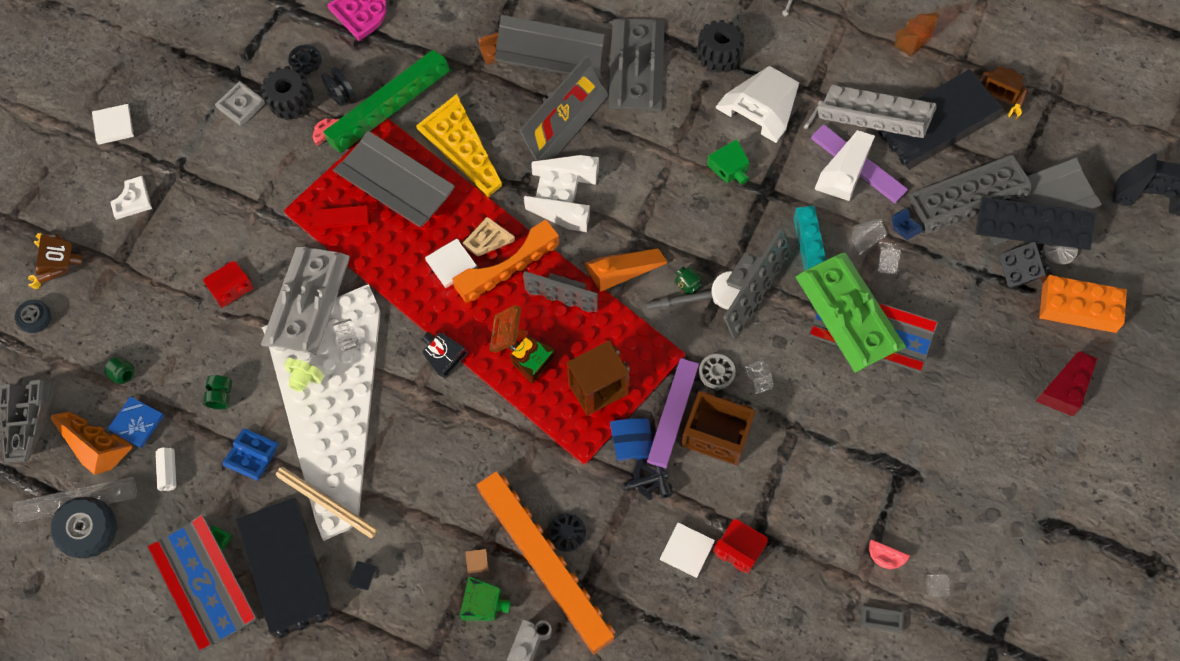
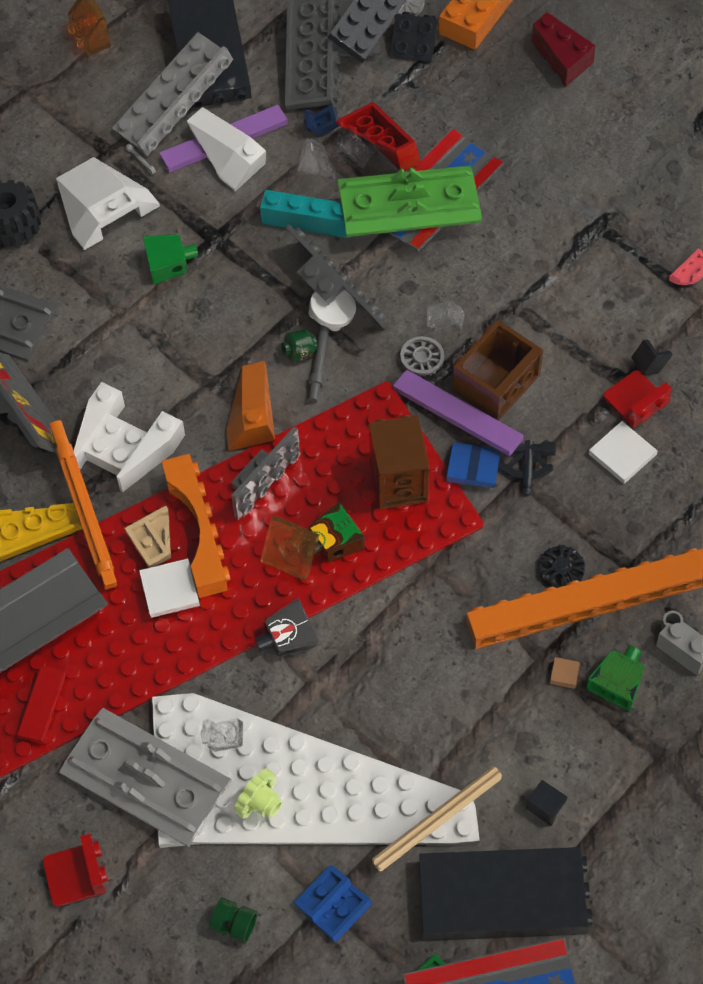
camera: 70 degrees left, 5 degrees down
none -> orange piece [50,420,117,590]
none -> red wedge [336,102,421,171]
none -> black panel [631,339,673,375]

